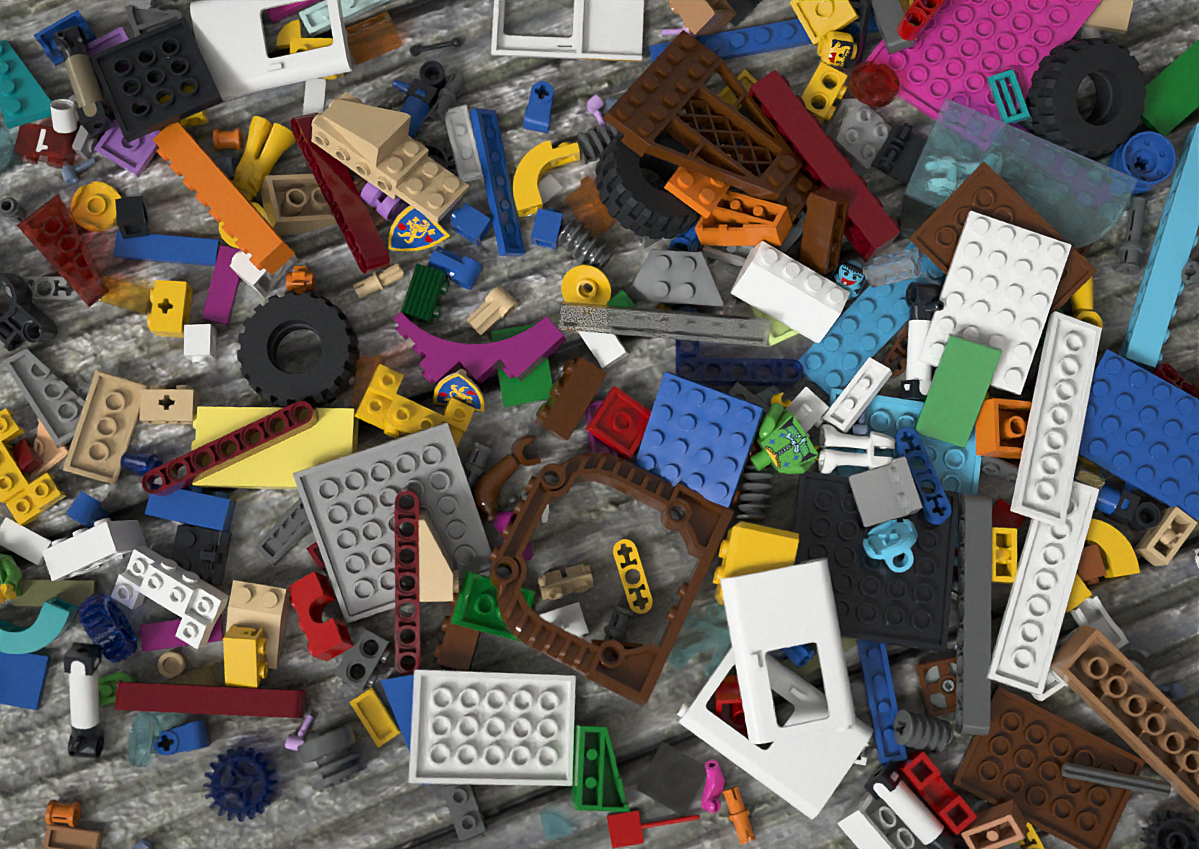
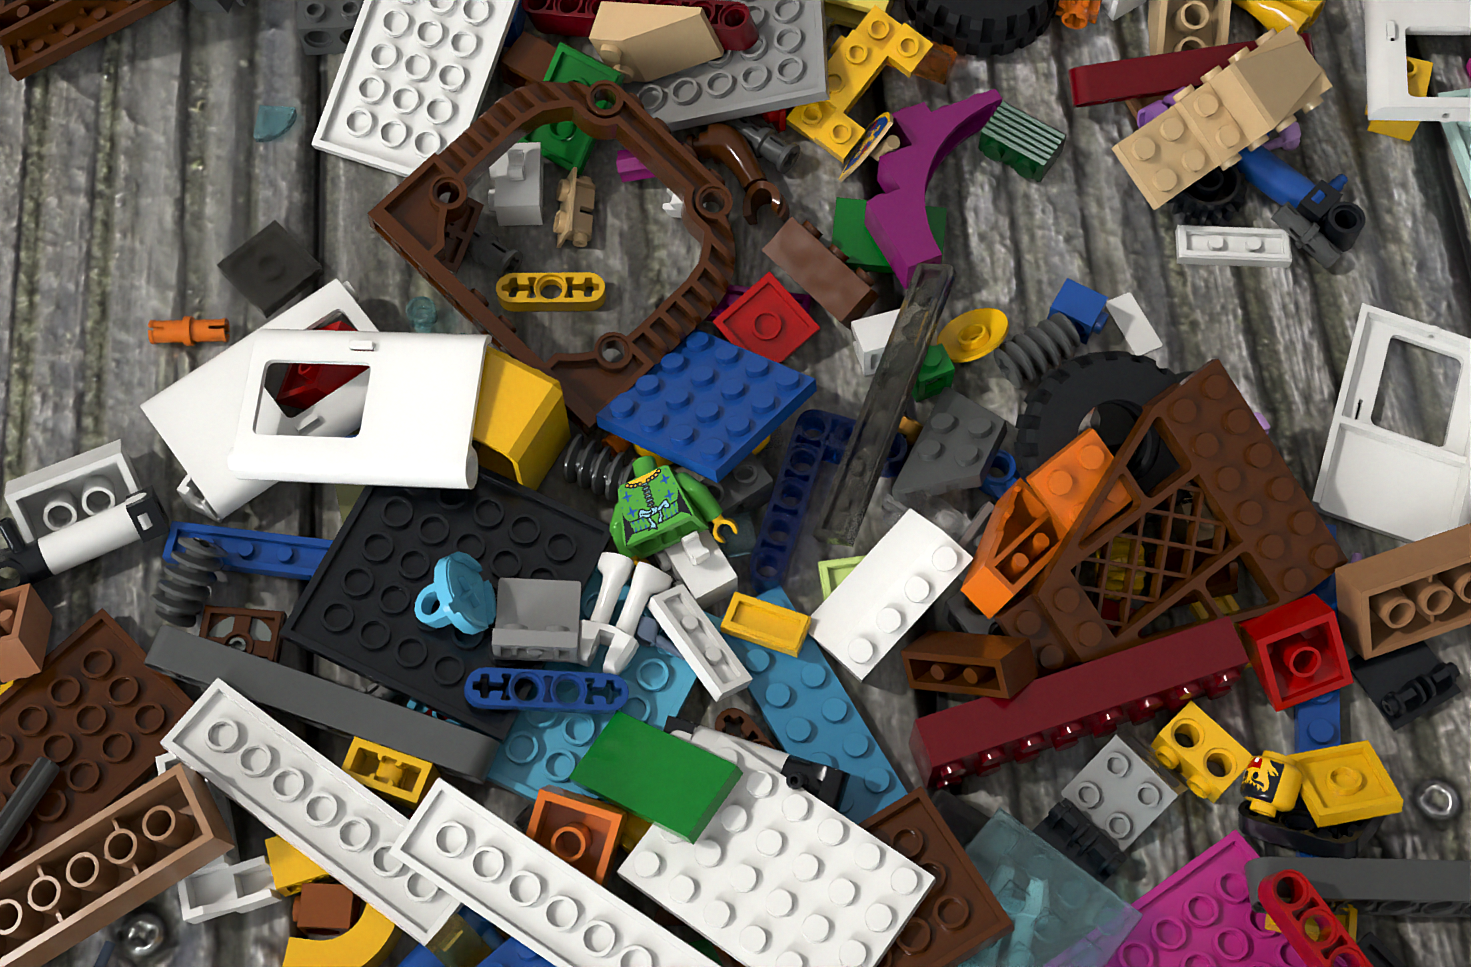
camera: 110 degrees right, 15 degrees down
yellow tile [277,19,302,49] -> none
white sticker [303,79,326,115] -> none
clear orange panel [345,11,402,65] -> none
tan axle [353,264,405,299] -> none
shield [388,205,450,252] -> none
black hinge [410,37,461,57] -> none
blue piece [428,246,483,290] -> none
blue brick [451,202,492,246] -> none
tan piece [466,285,519,337] -> none
blue plate [470,108,525,257] -> none
yellow arch [513,140,580,218] -> none
blue piece [523,81,553,134] -> none
green wedge [571,724,630,812] -> none
red piece [607,810,700,849] -> none
dark pink arm [701,759,725,813] -> none
head [829,260,866,300] -> none
clear red tile [848,61,900,107] -> none
clear bracket [863,248,923,288] -> none
red arch [897,749,977,835] -> none
none -> yellow tile [720,591,812,658]
none -> red slope [1238,593,1354,712]

